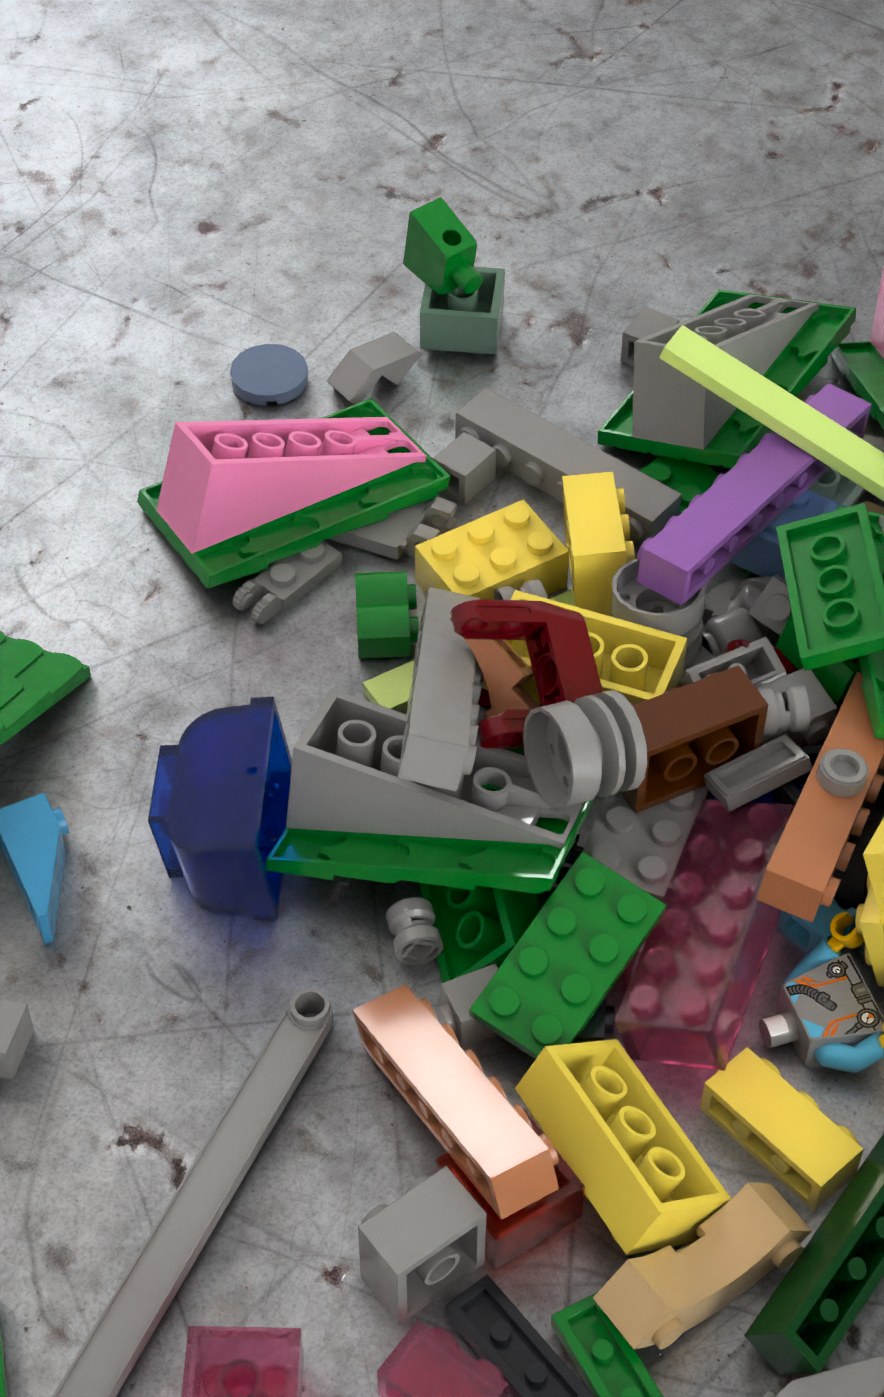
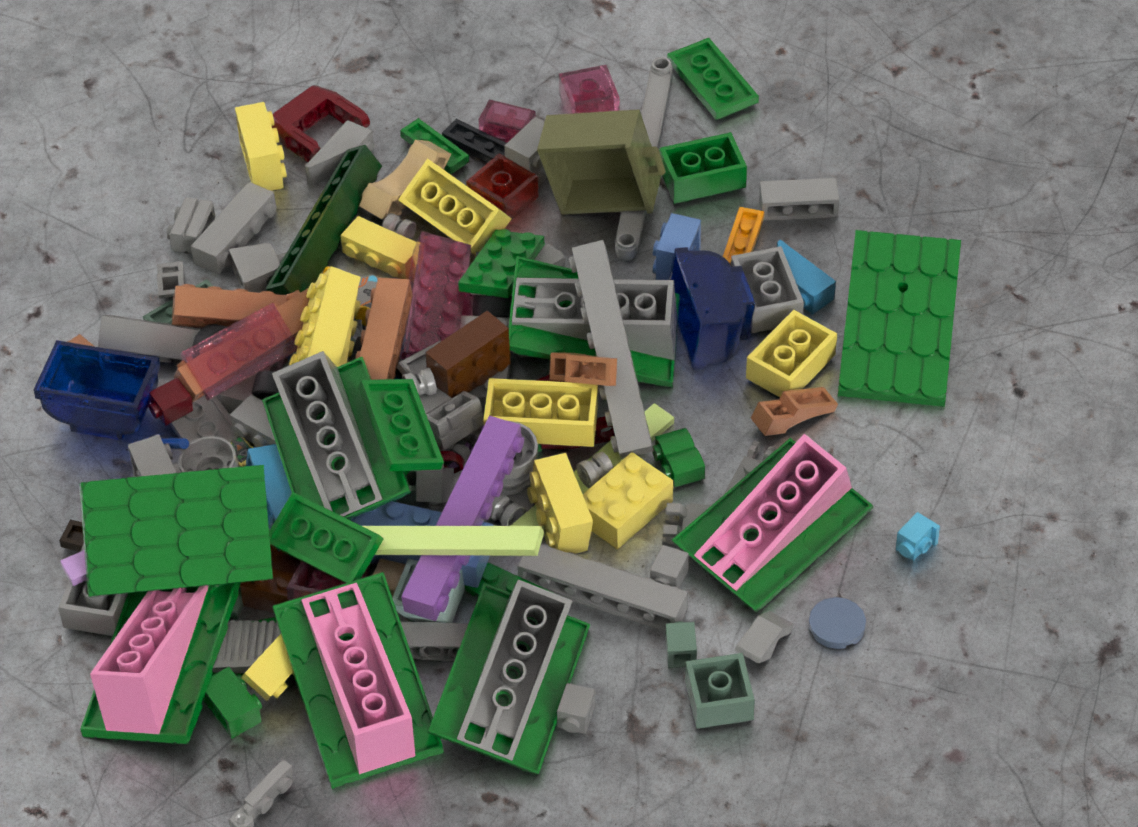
camera: 165 degrees right, 0 degrees up
brick [353,984,559,1220] -> none
green torso [403,197,483,295] -> none
dark red connector [450,599,603,749] -> none
light grey wheel [523,690,648,809] -> none
light grey tile [816,748,869,797] -> none
none -> light grey wheel [382,213,416,240]
none -> olive container [537,109,666,215]
none -> medium blue brick [652,213,701,292]
none -> green brick [659,132,747,204]
none -> sand green brick [665,621,697,668]
none -> light orange plate [721,207,764,270]
none -> light grey brick [730,246,804,333]
none -> light yellow brick [746,310,837,397]
none -> nougat slope [751,387,838,436]
none -> medium azure brick [896,512,940,561]

